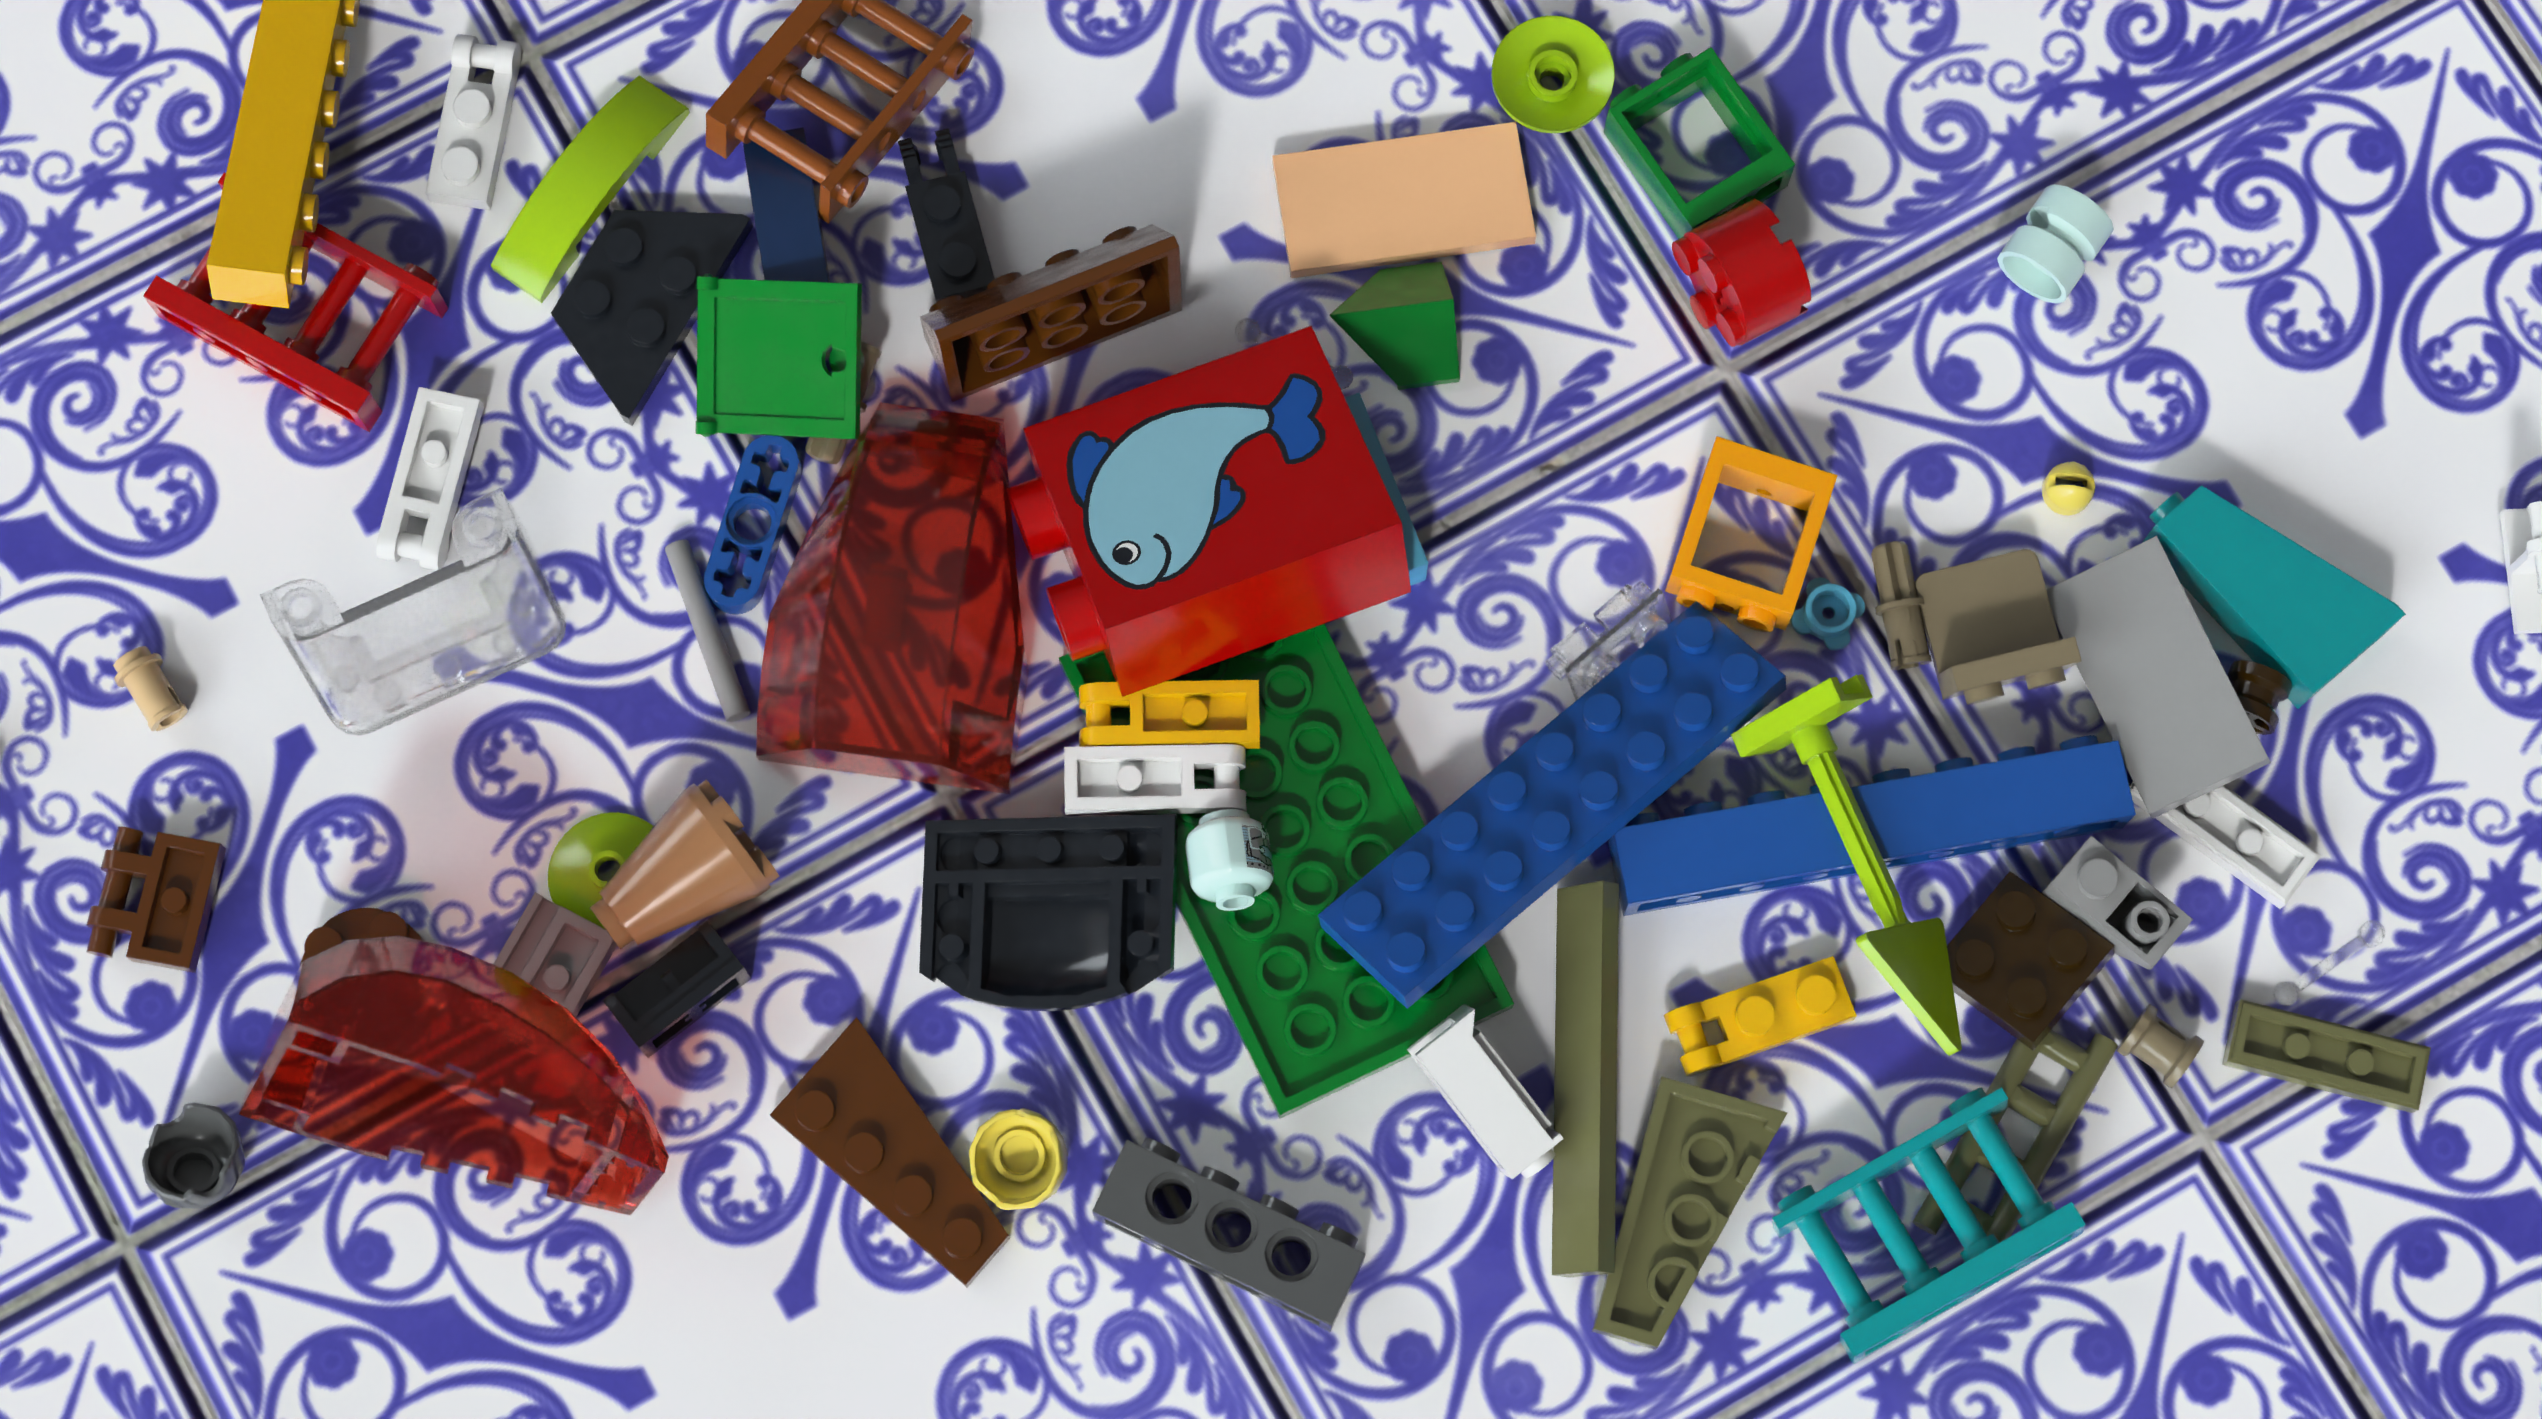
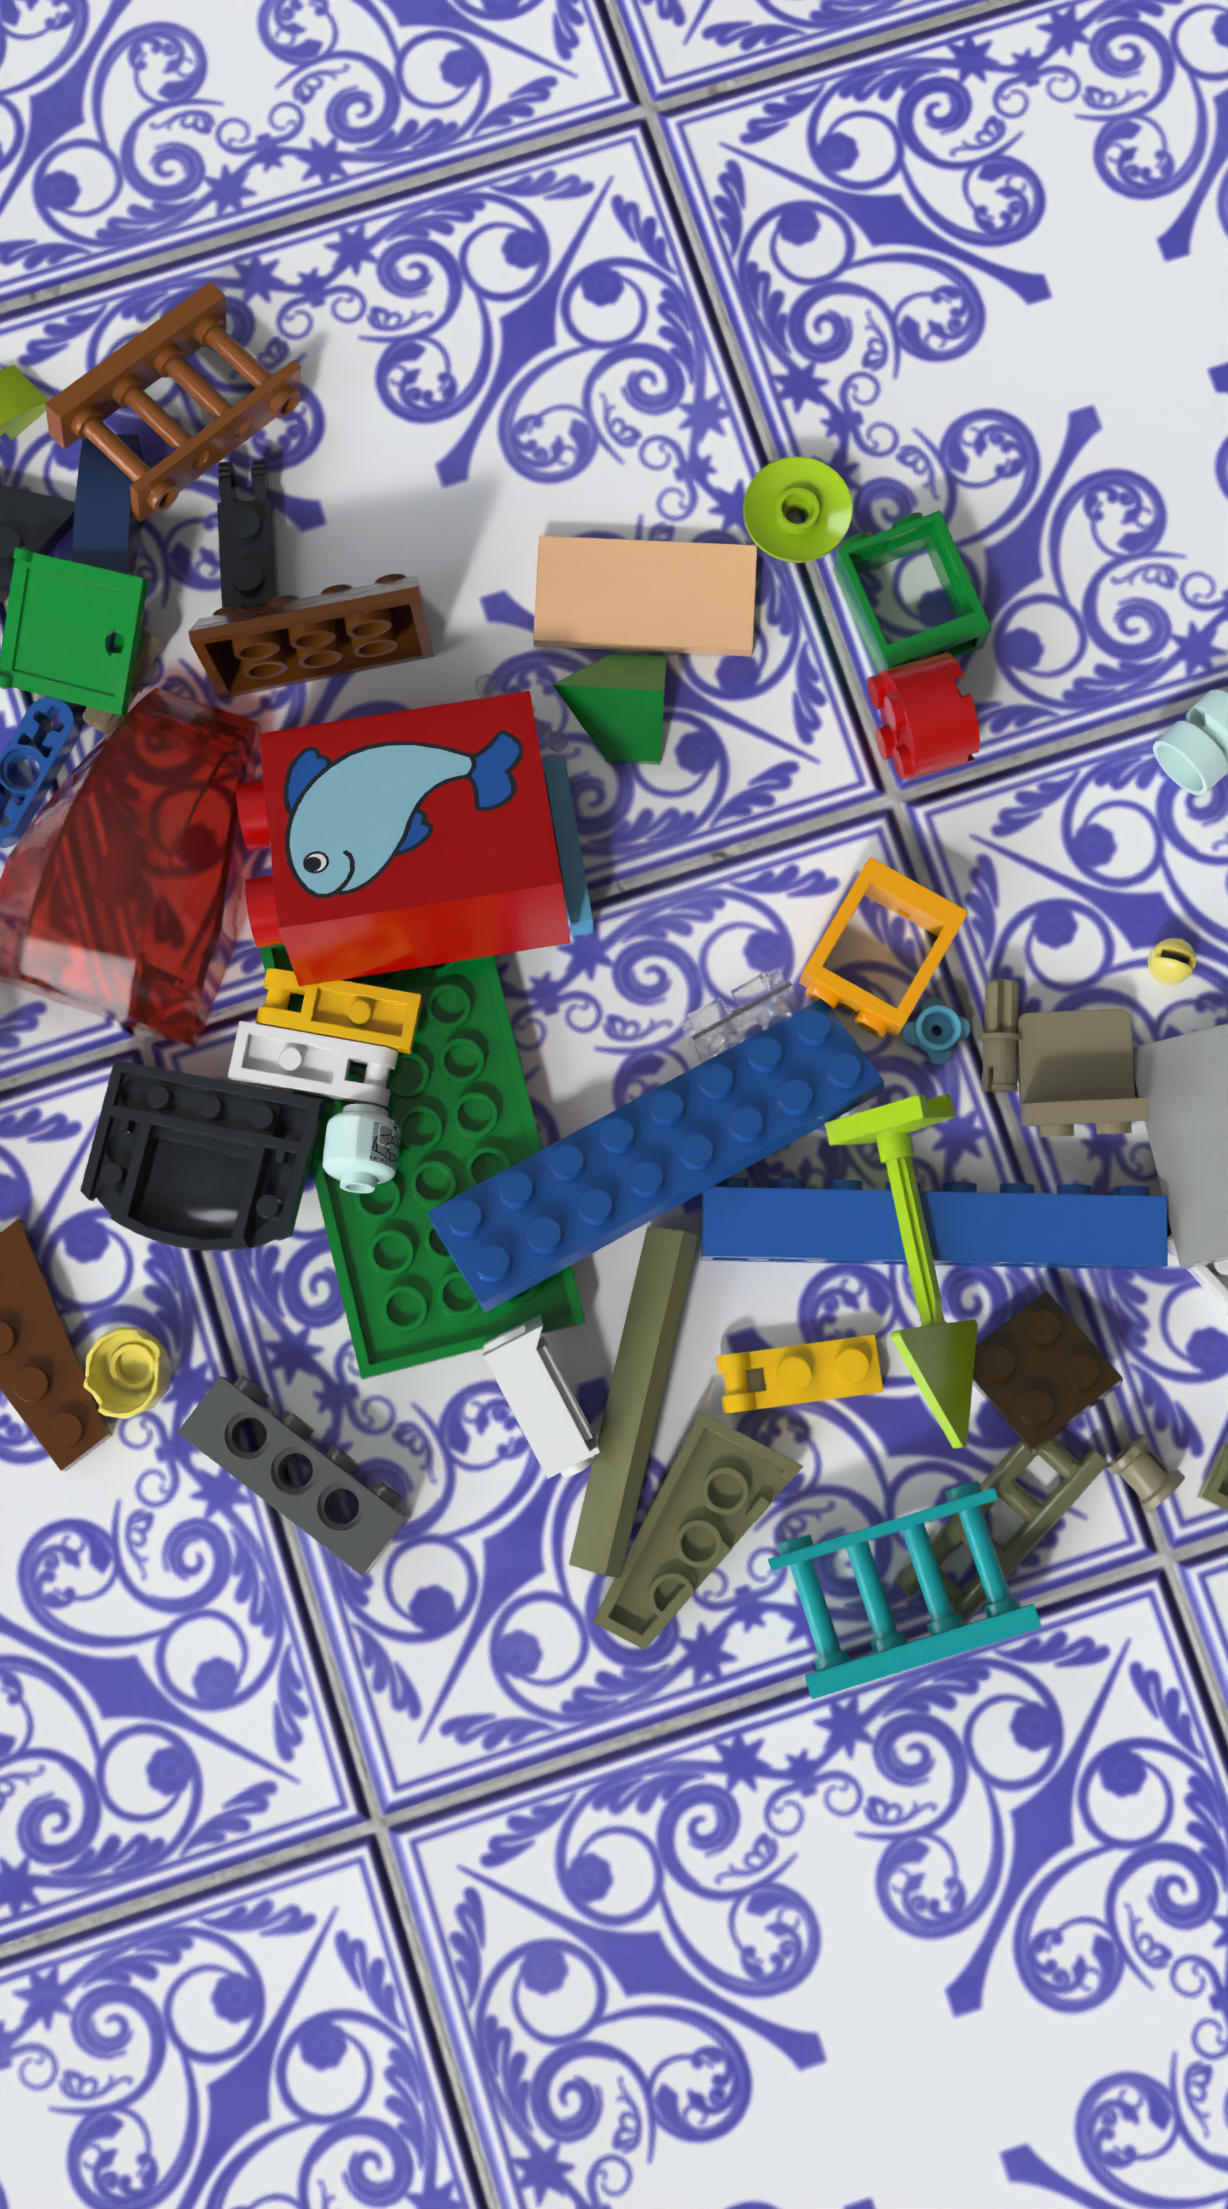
camera: 15 degrees right, 5 degrees up
light grey slope [2041,836,2193,970] -> none

